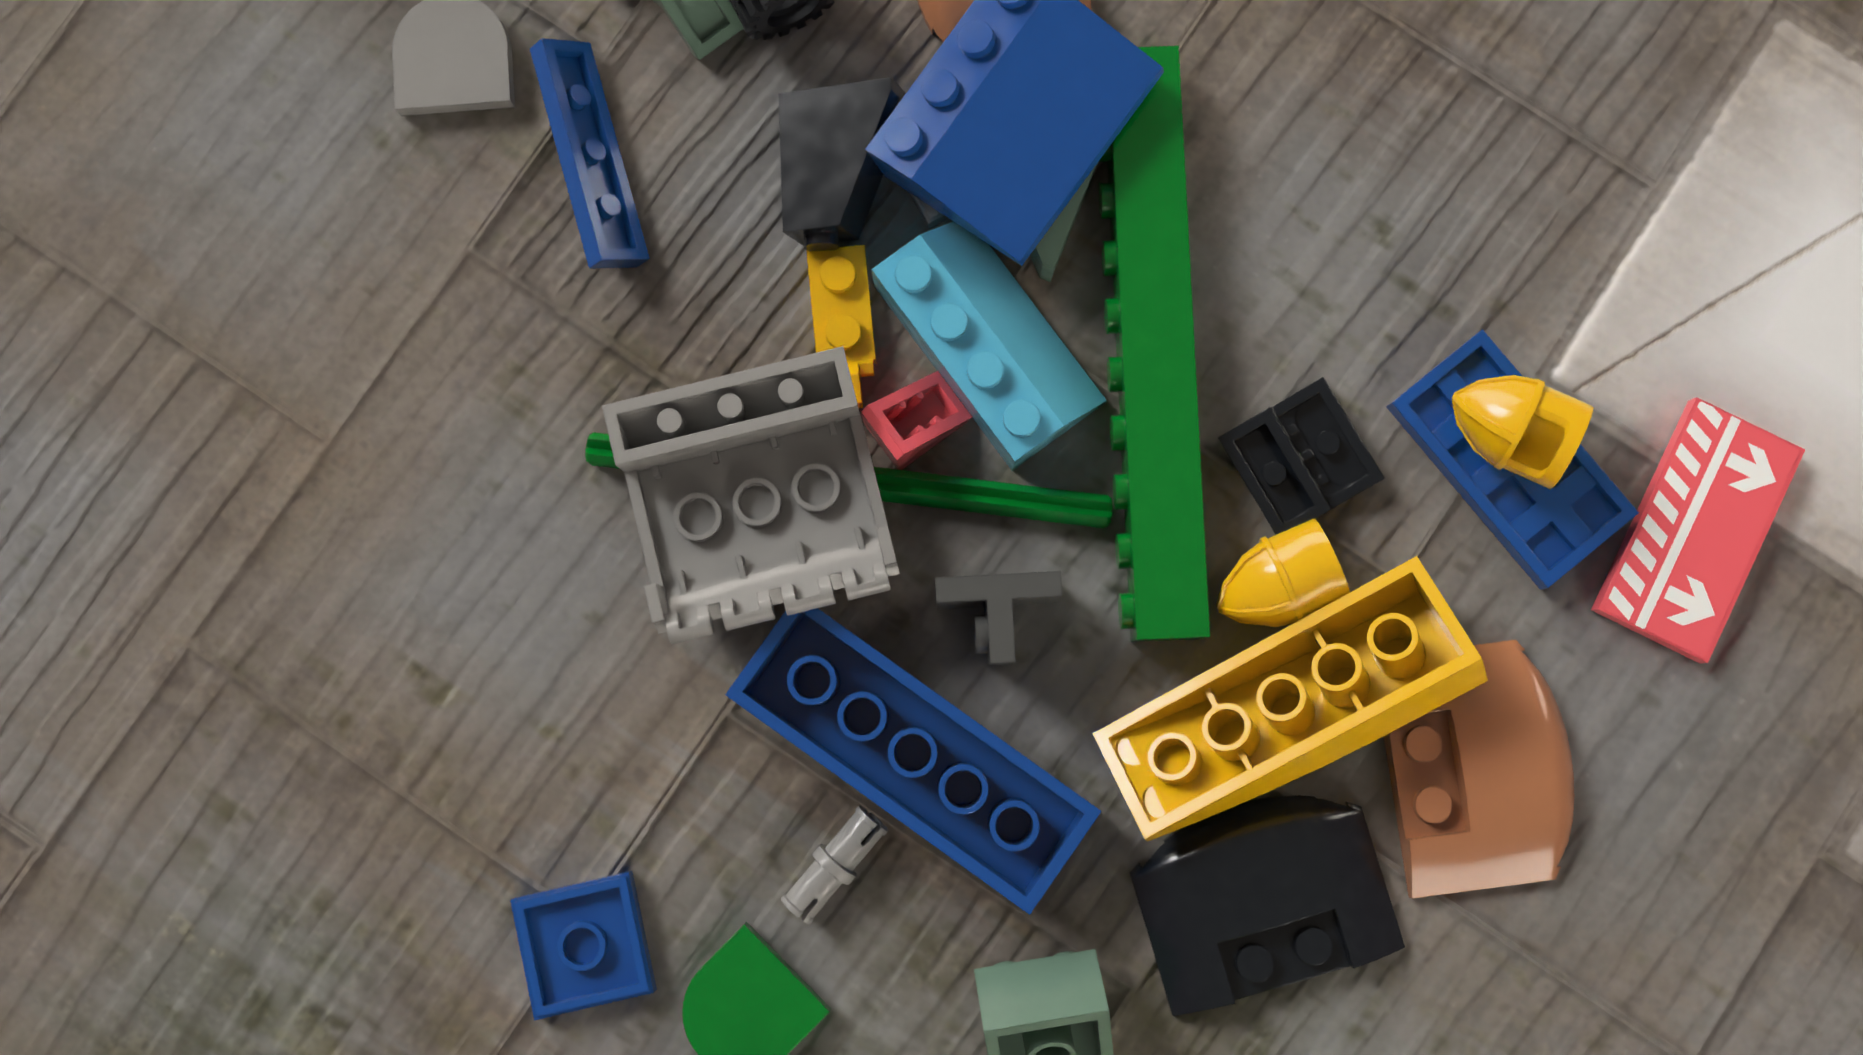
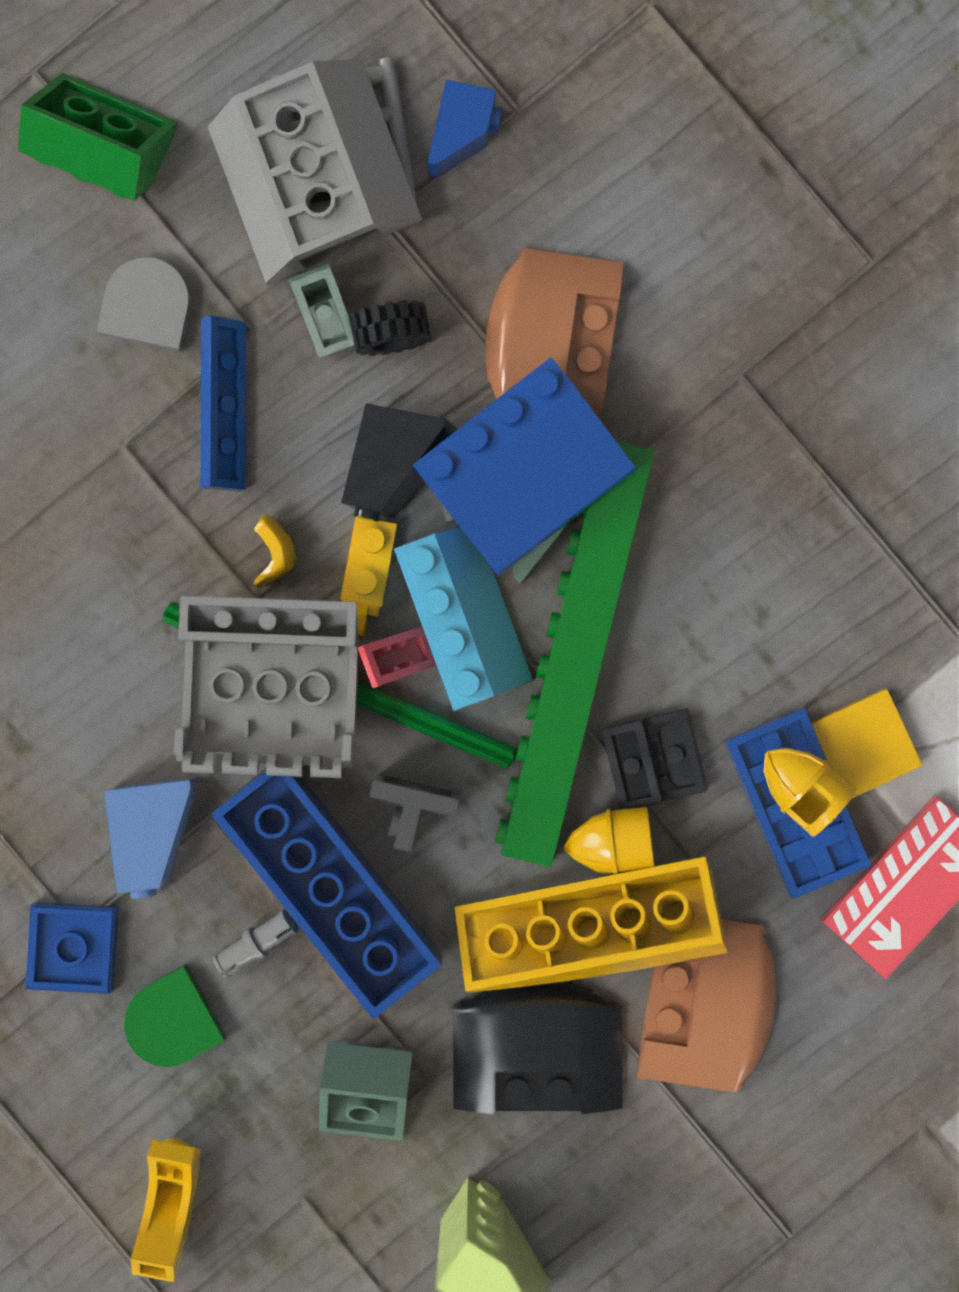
camera: 10 degrees right, 5 degrees up
none -> medium blue slope [104,777,198,899]
none -> yellow hair [254,514,297,588]
none -> yellow tile [811,689,923,798]

